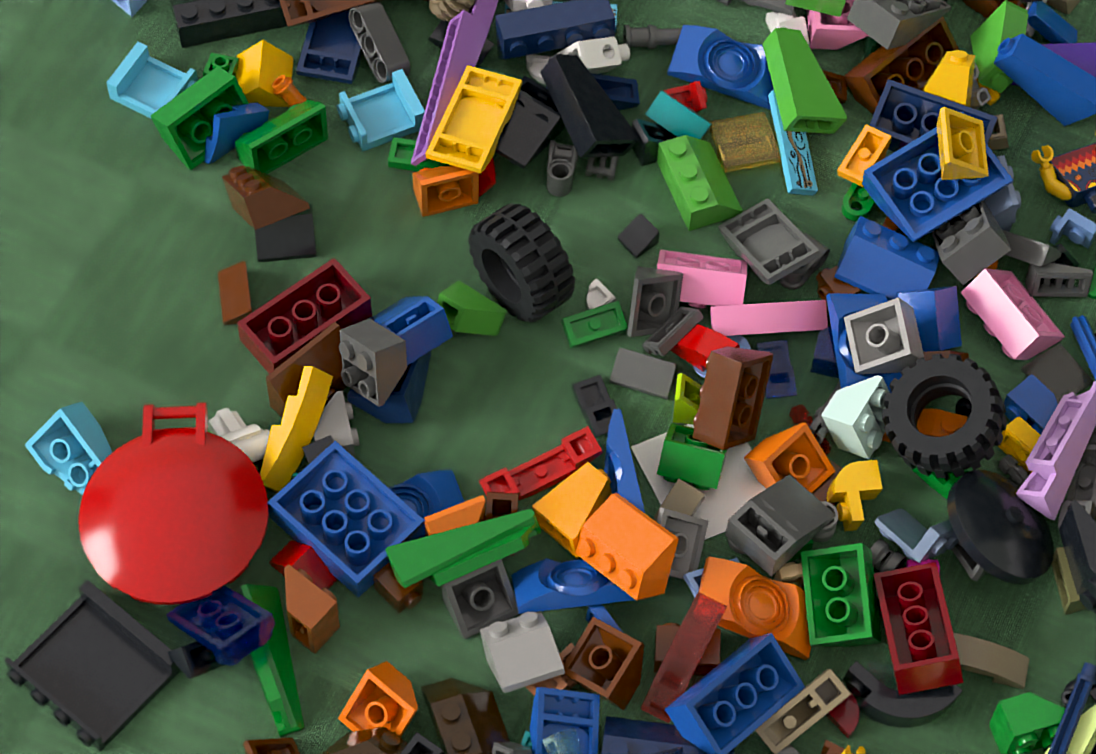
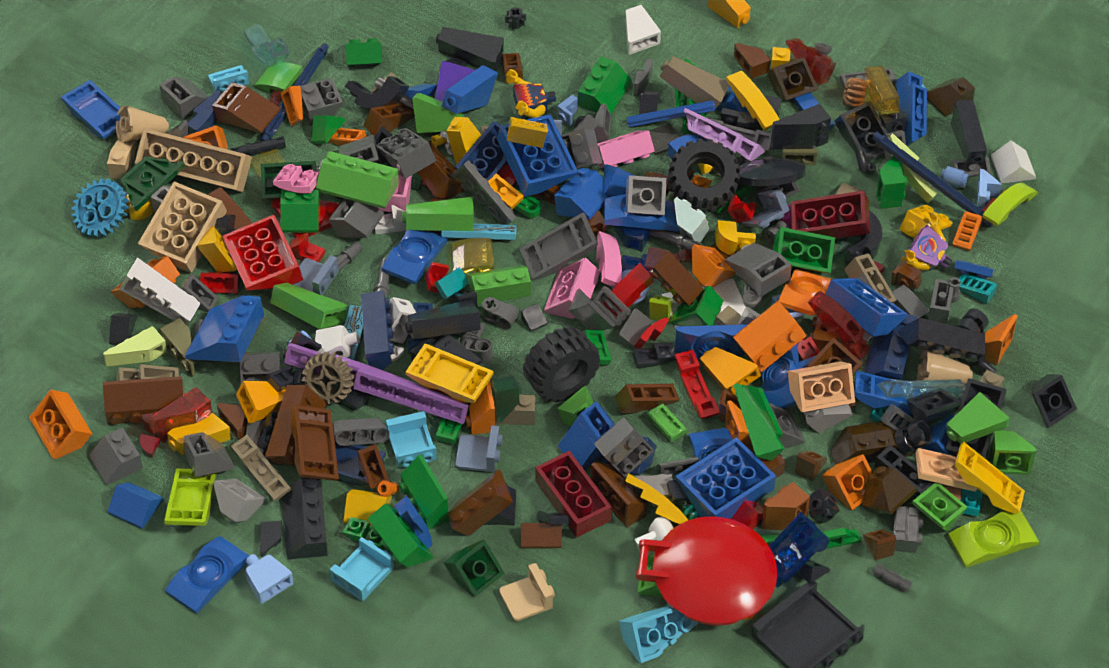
camera: 80 degrees left, 10 degrees down
none -> reddish brown slope [357,444,390,489]
none -> dark green slope [443,540,505,597]
none -> dark grey wing [450,160,516,225]
none -> sand blue bracket [456,425,503,472]
none -> dark grey piece [482,297,519,329]
none -> clear green slope [490,376,522,423]
none -> dark tan slope [495,395,535,425]
none -> tan bracket [500,563,555,621]
none -> black tile [537,511,570,524]
none -> reddish brown slope [615,384,679,413]
none -> red slope [634,317,669,349]
none -> bright green plate [647,404,687,442]
none -> dark grey slope [656,457,699,476]
none -> red panel [727,195,757,223]
none -> light nougat slope [788,362,855,412]
none -> reddish brown slope [795,450,827,481]
none -> red bracket [798,337,820,361]
none -> black brick [809,488,840,523]

